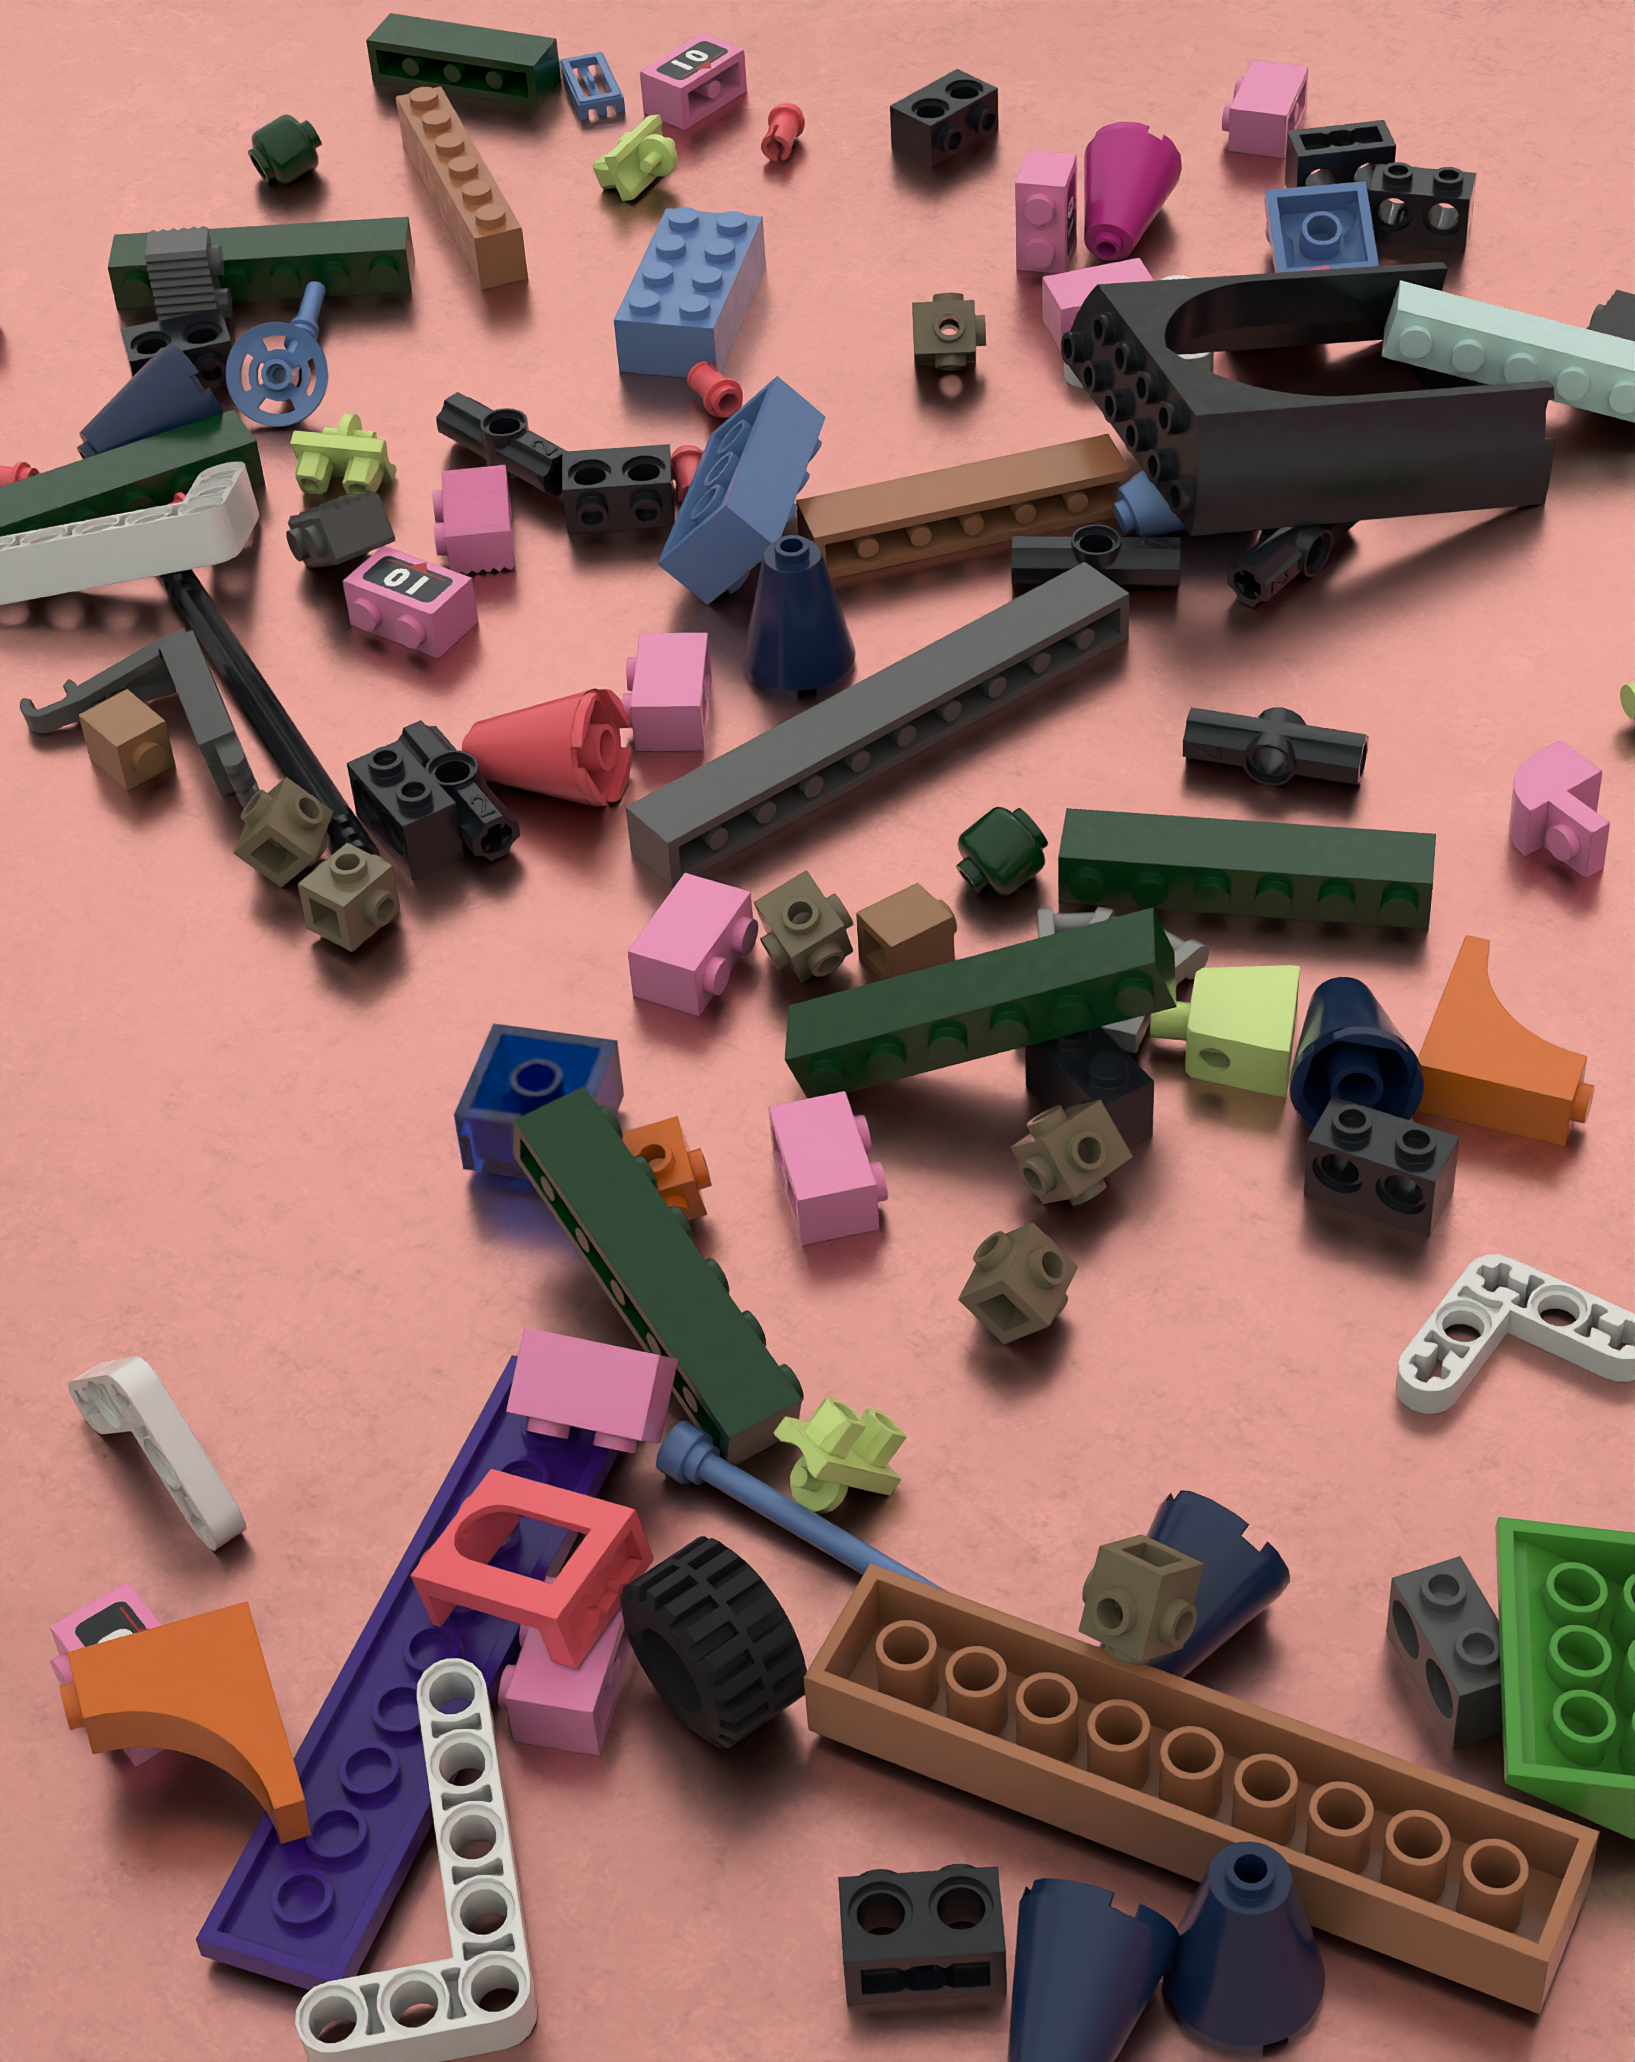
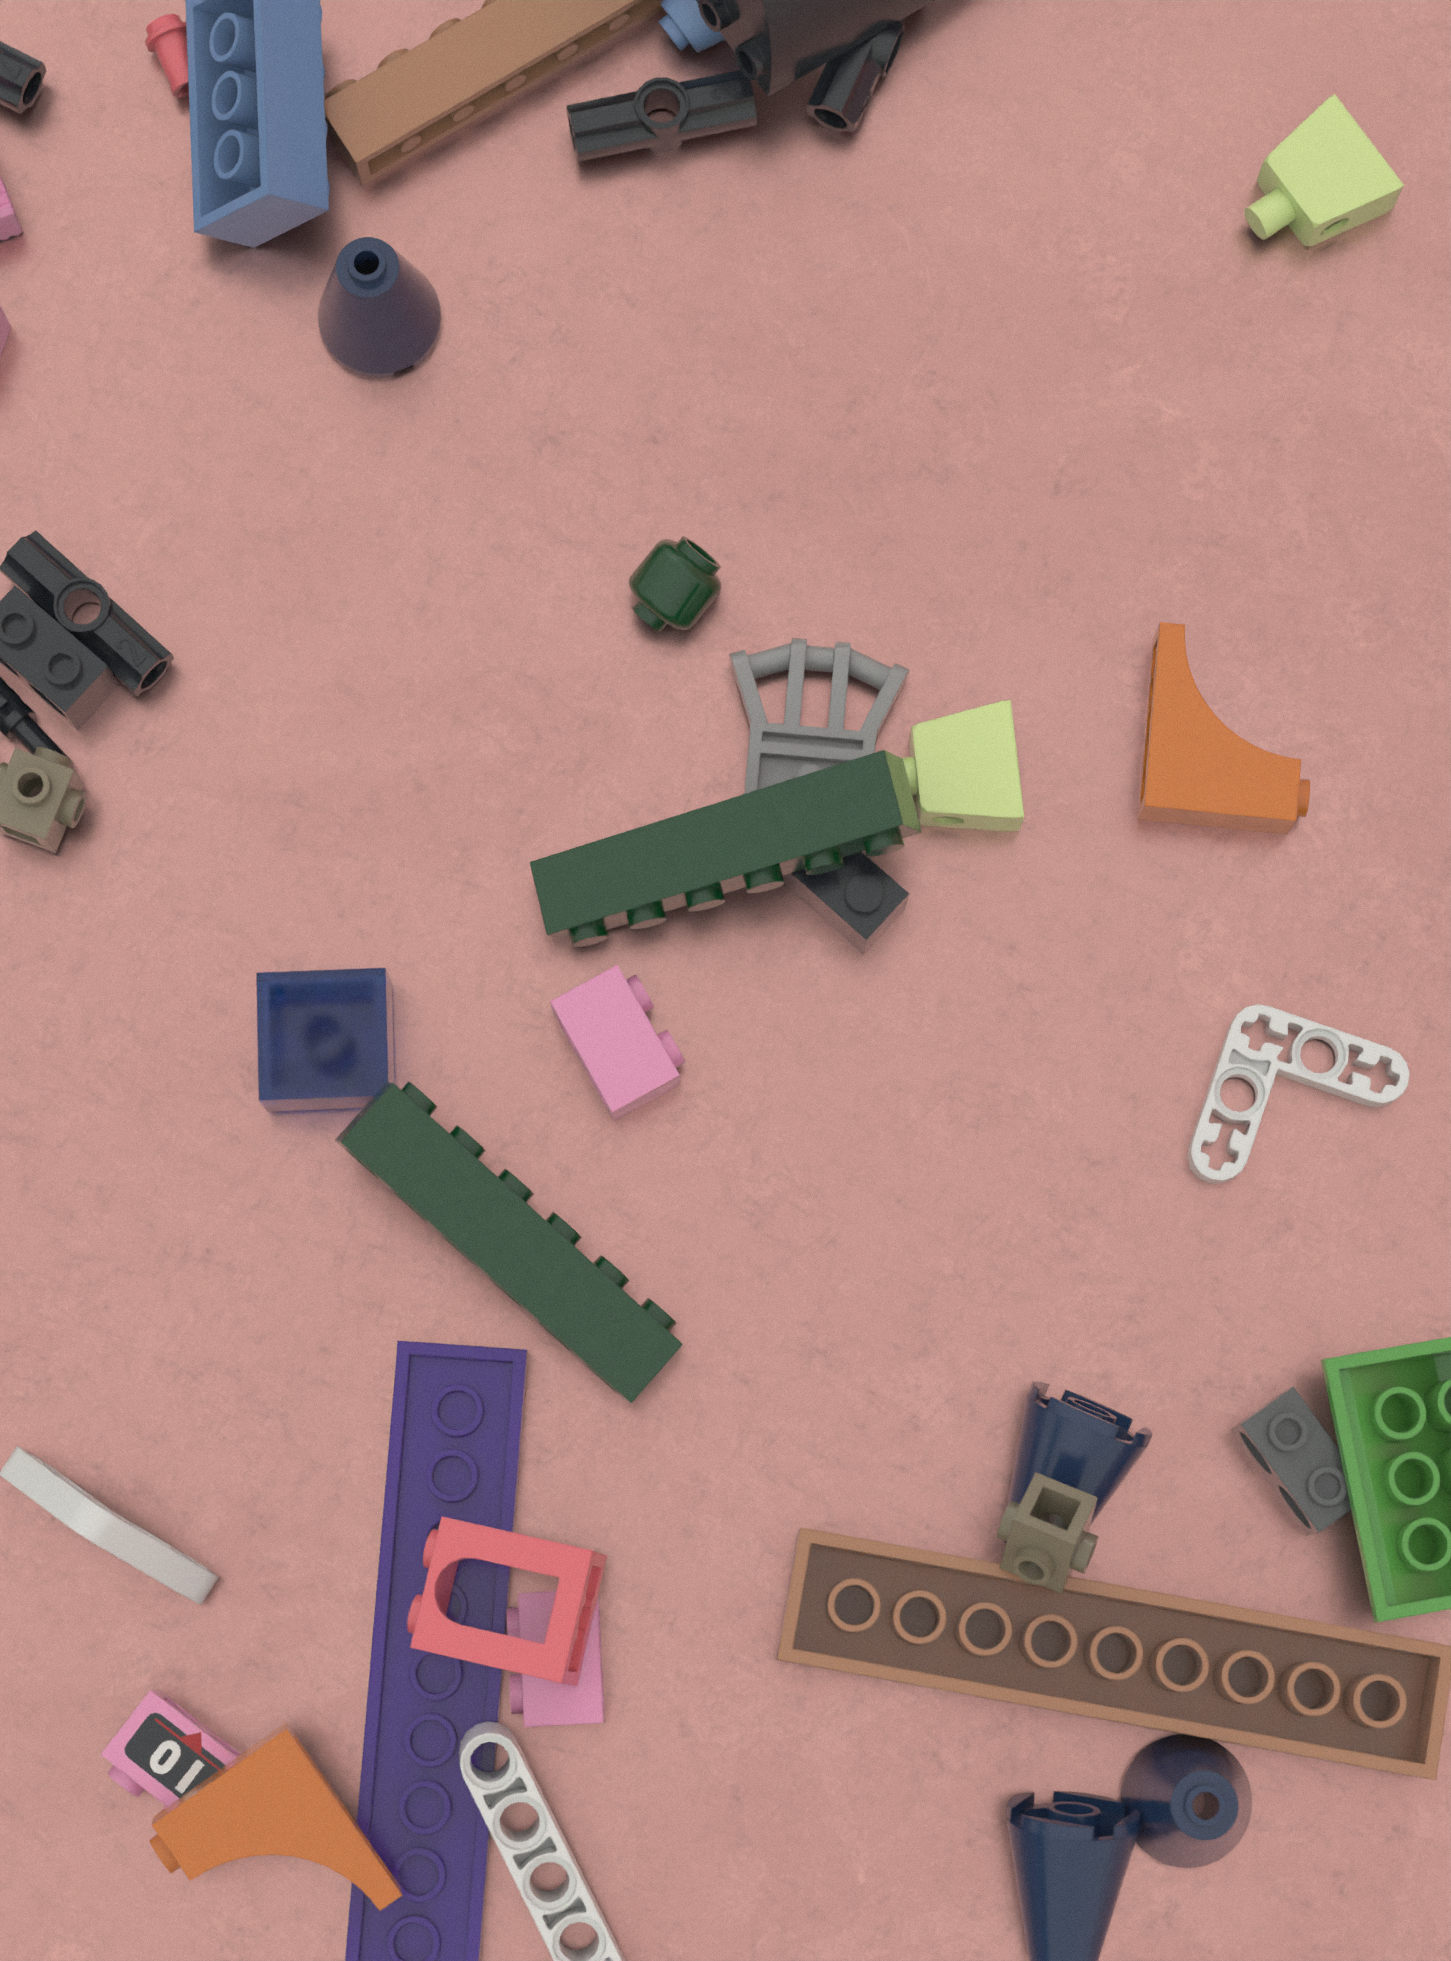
camera: 20 degrees left, 35 degrees up
coral cone [462,689,632,807] -> none
bright pink brick [506,1327,678,1453] -> none
black brick [562,444,675,534] -> none
black tyre [620,1536,807,1748] -> none
bright pink brick [622,632,712,751] -> none
orange brick [622,1116,712,1221] -> none
dark grey brick [626,562,1129,888] -> none
bright pink brick [627,873,758,1016] -> none
medium blue piece [656,1421,947,1591] -> none
dark tan brick [754,870,854,984] -> none
yellowish green hips [773,1396,907,1514] -> none
black brick [838,1864,1007,2004] -> none
medium nougat brick [856,882,957,980] -> none
dark tan brick [958,1222,1078,1344] -> none
dark tan brick [1010,1100,1133,1206] -> none
dark green brick [1058,808,1436,929] -> none
black piece [1182,707,1369,786] -> none
dark blue cone [1289,977,1424,1131] -> none
black brick [1304,1096,1460,1237] -> none
bright pink brick [1509,740,1610,878] -> none

